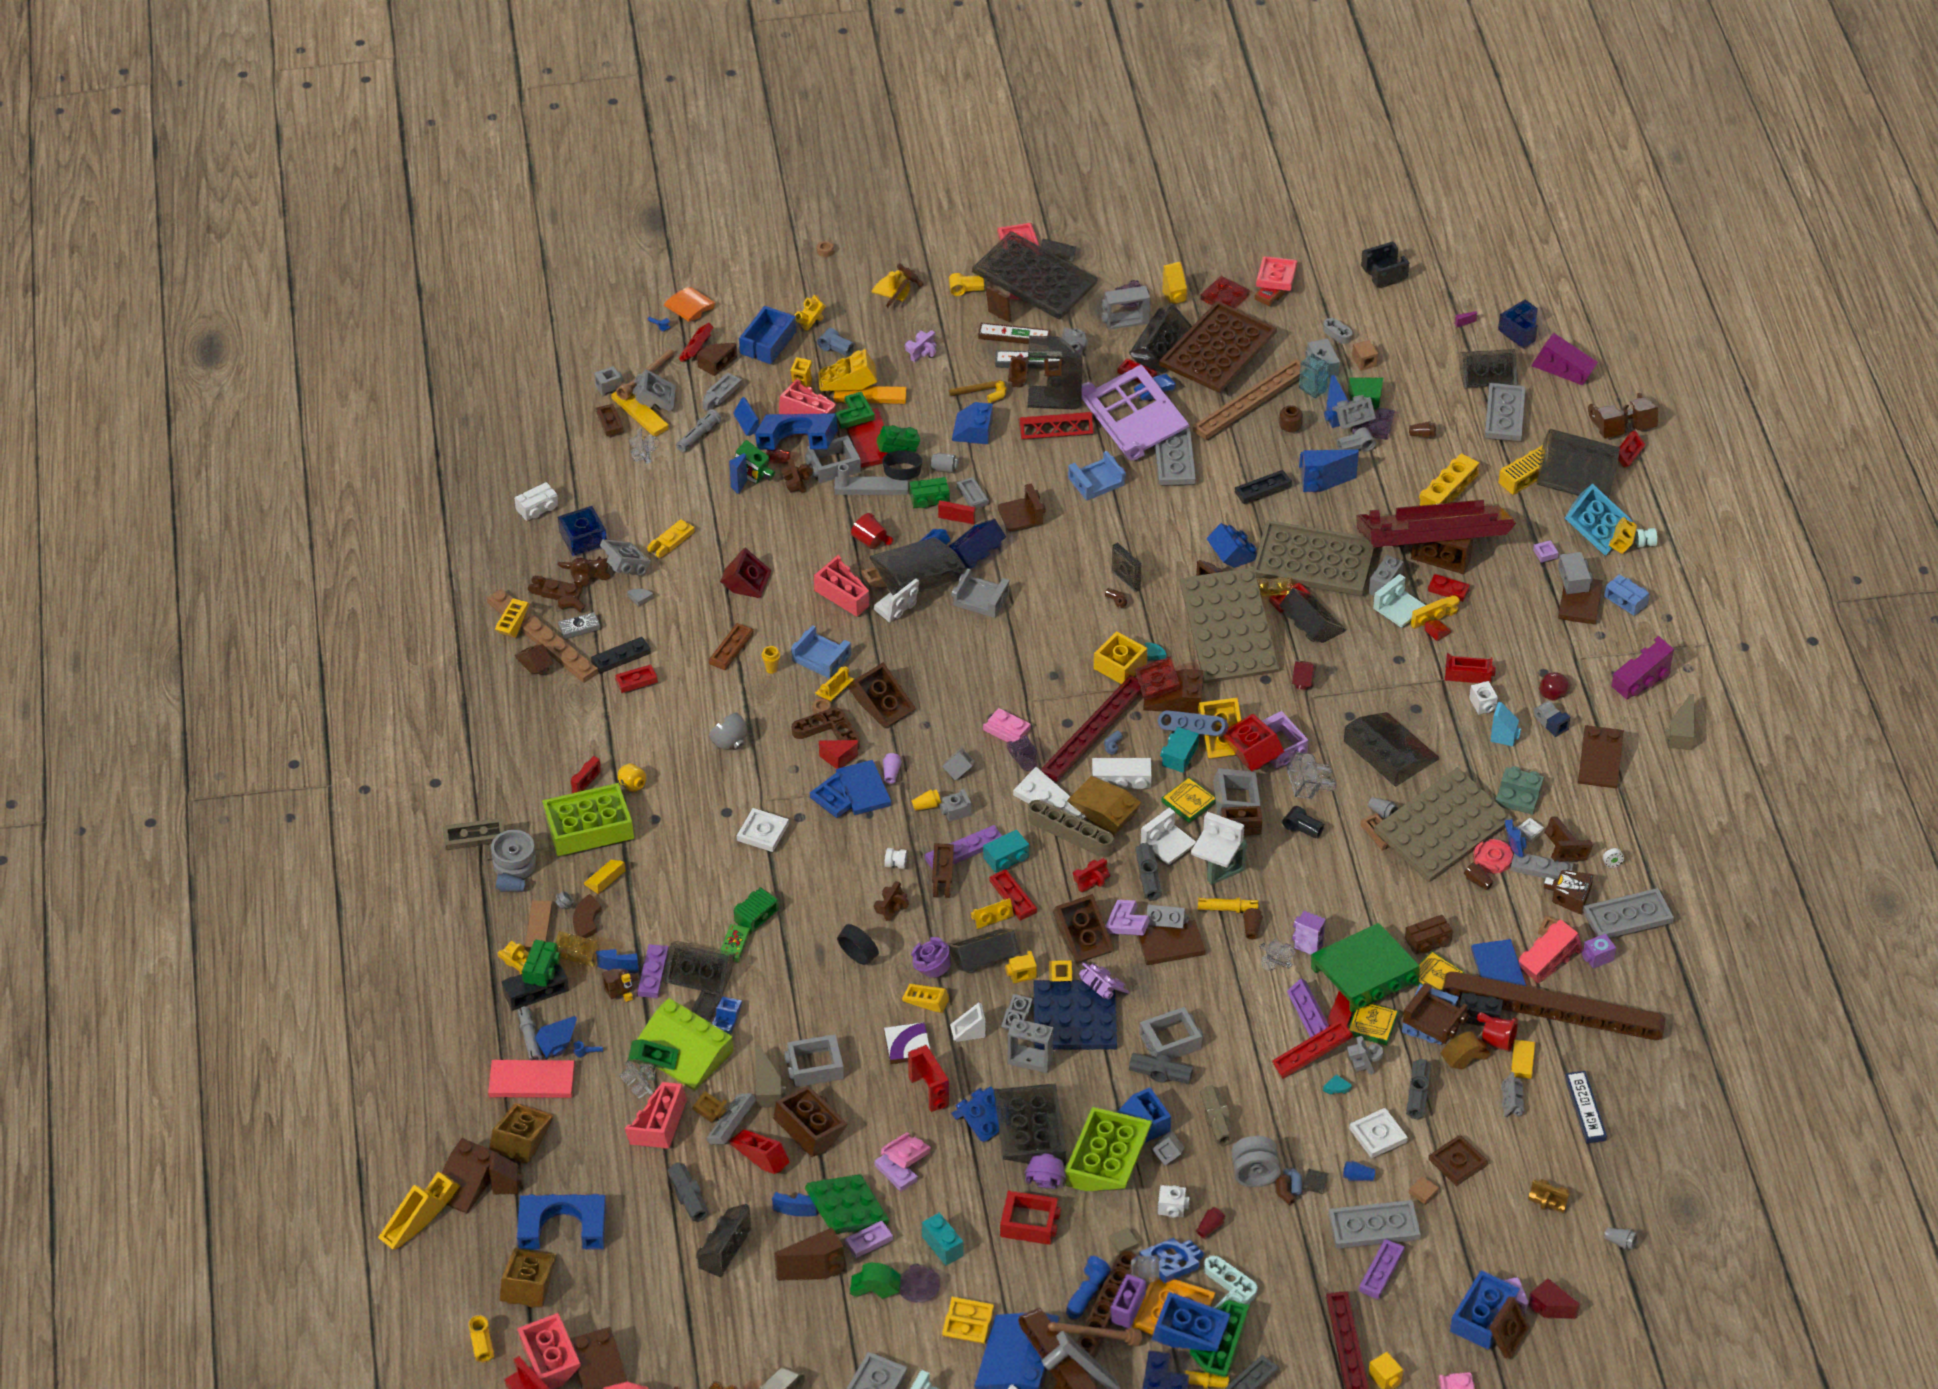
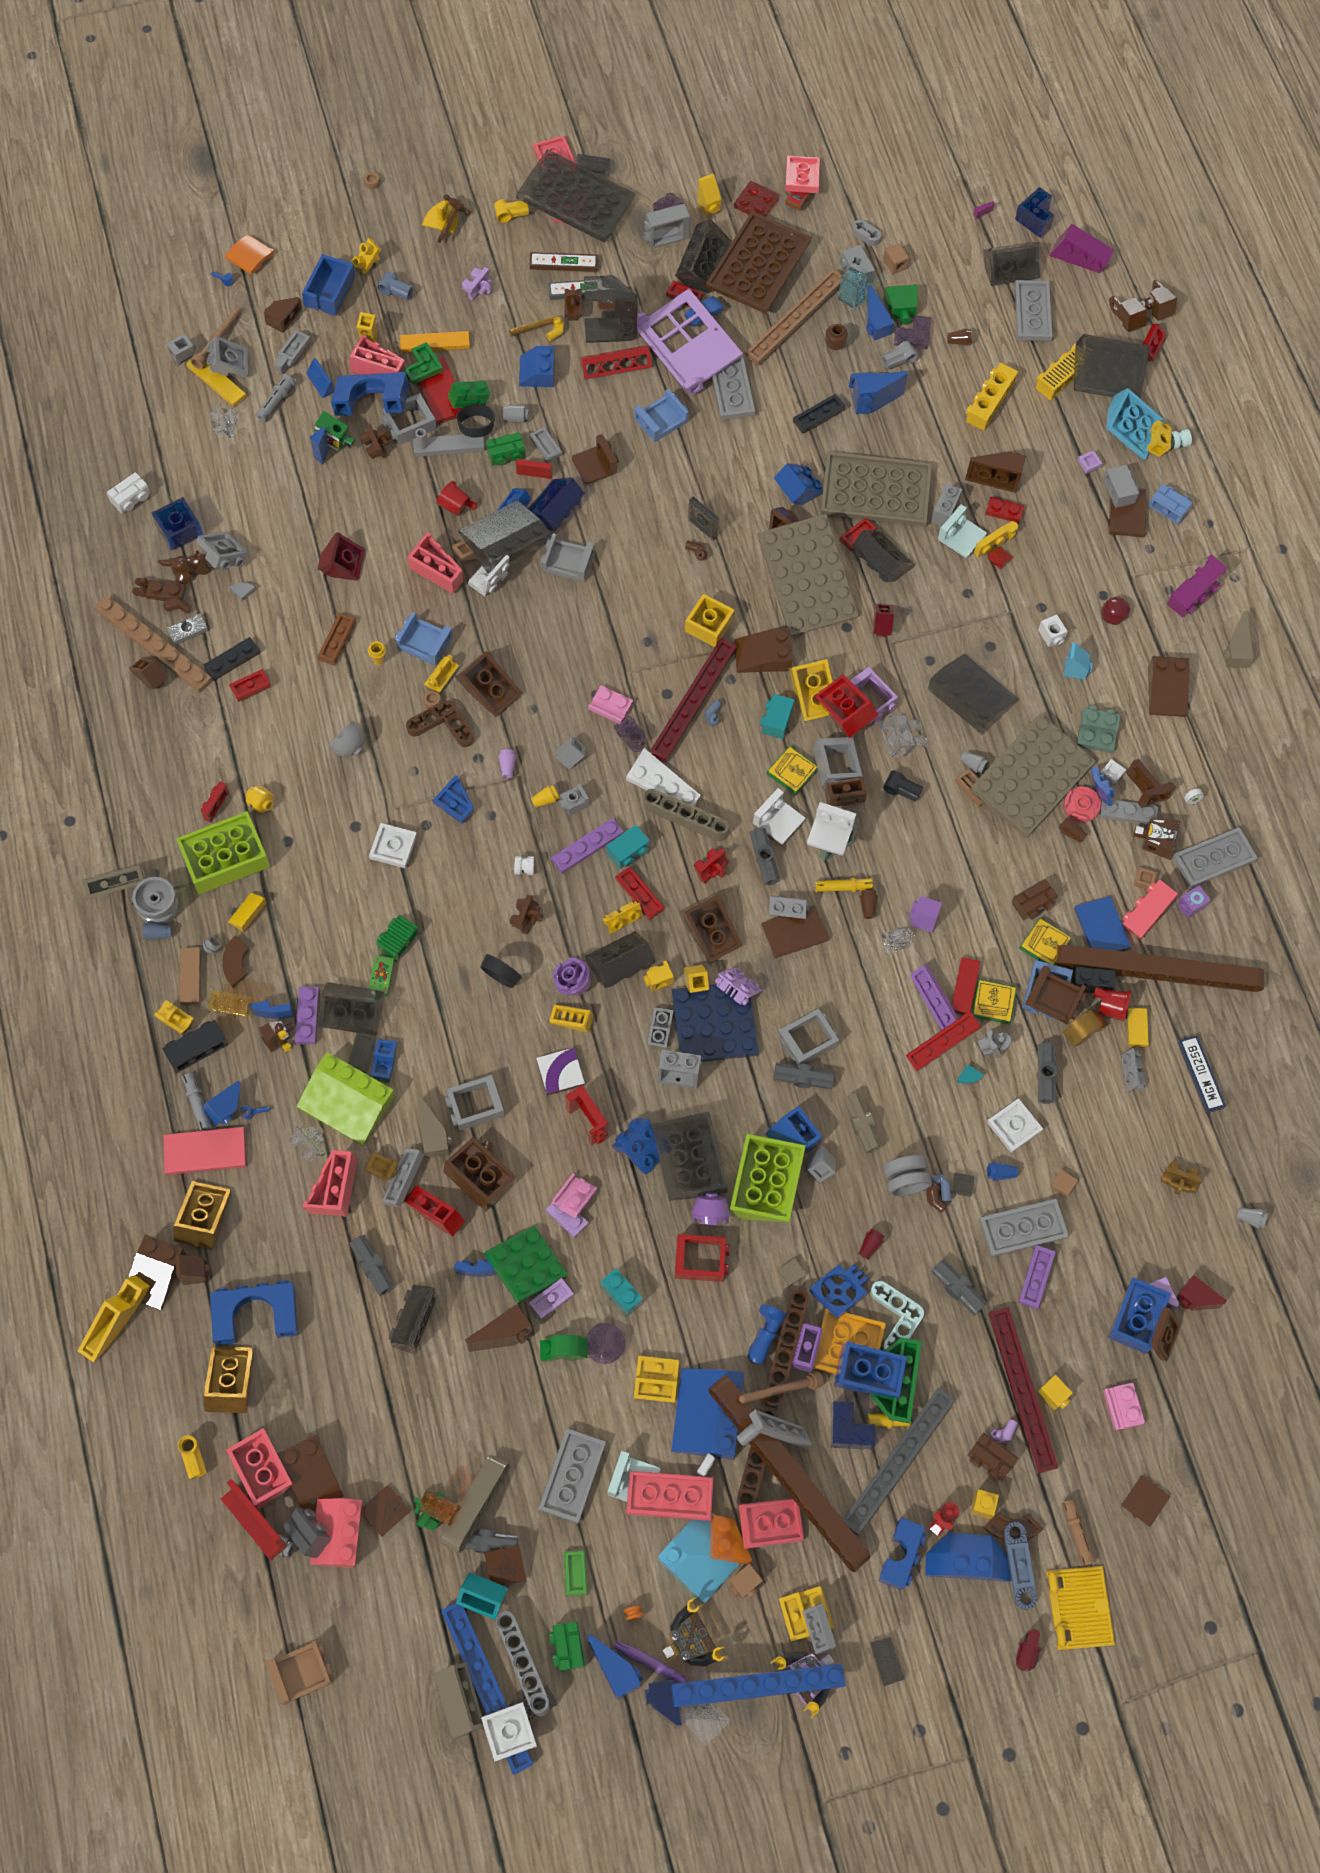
camera: 10 degrees left, 20 degrees up
yellow slope [495,598,530,638] -> none
green brick [522,939,561,987] -> none
reddish brown plate [596,404,624,437] -> none
green slope [628,1039,679,1070] -> none
yellow hinge [647,519,695,558] -> none
red hinge [679,323,714,362] -> none
clear red piece [766,448,791,464] -> none
yellow slope [818,349,877,391] -> none
red slope [819,740,858,769] -> none
blue tile [836,760,891,815] -> none
reddish brown hinge [932,843,954,898] -> none
white slope [950,1002,985,1042] -> none
reddish brown piece [986,286,1012,323] -> none
light grey brick [1060,327,1088,355] -> none
pearl gold slope [1067,776,1141,837] -> none
white brick [1092,758,1151,789] -> none
lavender plate [1105,900,1150,935] -> none
clear brick [1131,1256,1160,1282] -> none
clear red plate [1135,656,1181,701] -> none
teal tile [1145,642,1166,661] -> none
sand blue plate [1158,711,1229,737] -> none
white brick [1158,1185,1189,1217] -> none
clear yellow plate [1257,577,1292,596] -> none
green panel [1311,923,1420,1012] -> none
light grey bracket [1332,395,1376,429] -> none
dark red piece [1356,499,1516,547] -> none
black piece [1361,241,1410,288] -> none
reddish brown tile [1428,1135,1488,1186] -> none
red window [1444,653,1496,684] -> none
leg [1534,701,1571,737] -> none
none -> dark grey piece [931,1259,988,1316]

